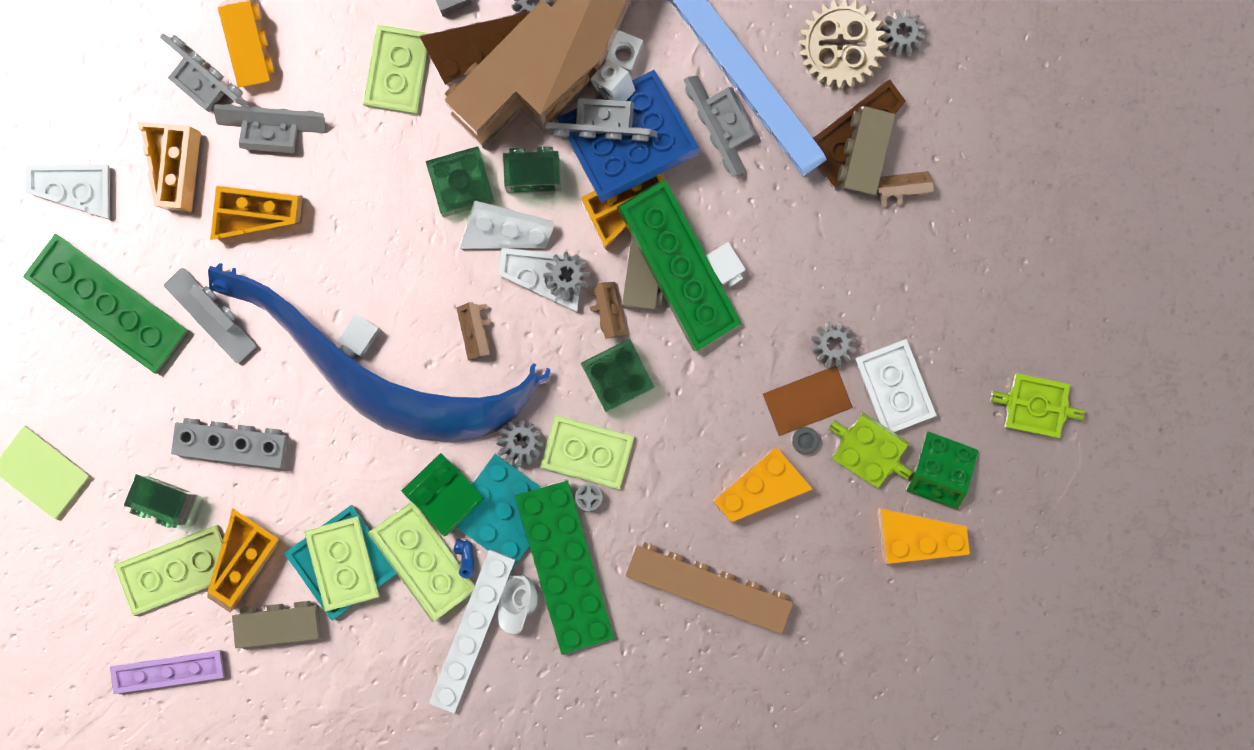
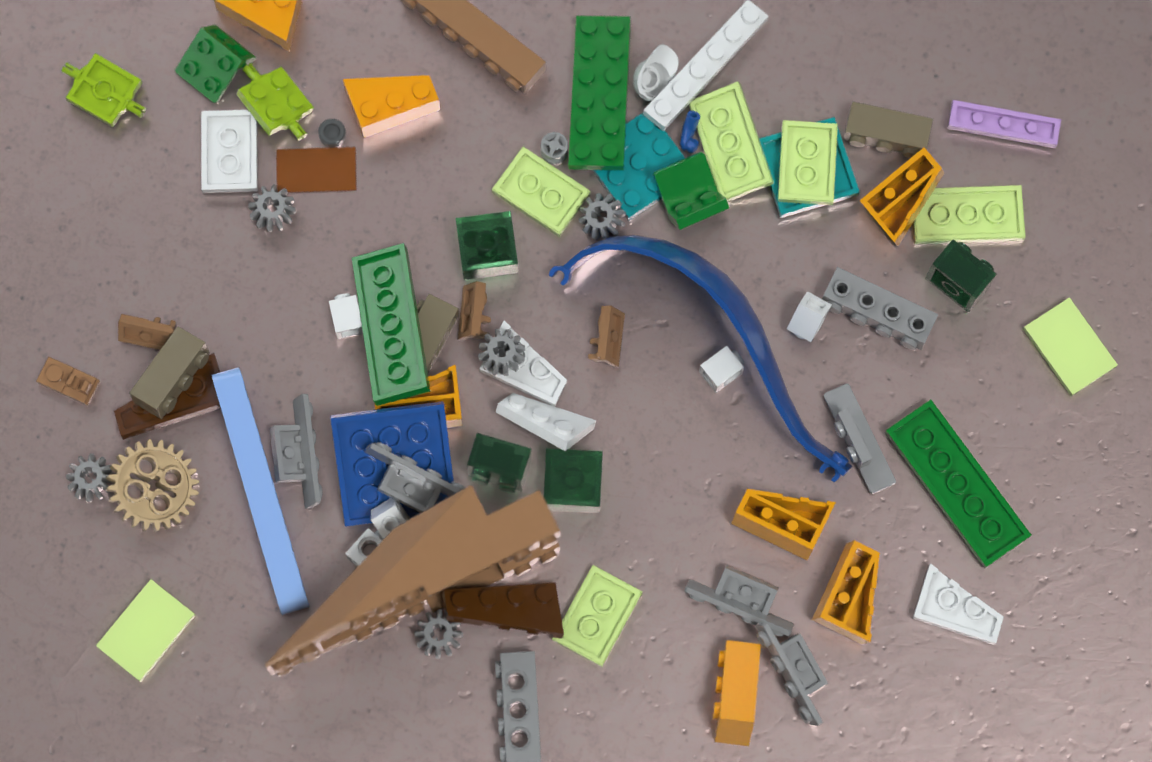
camera: 165 degrees left, 10 degrees down
none -> medium nougat plate [36,357,100,406]
none -> white brick [787,292,832,342]

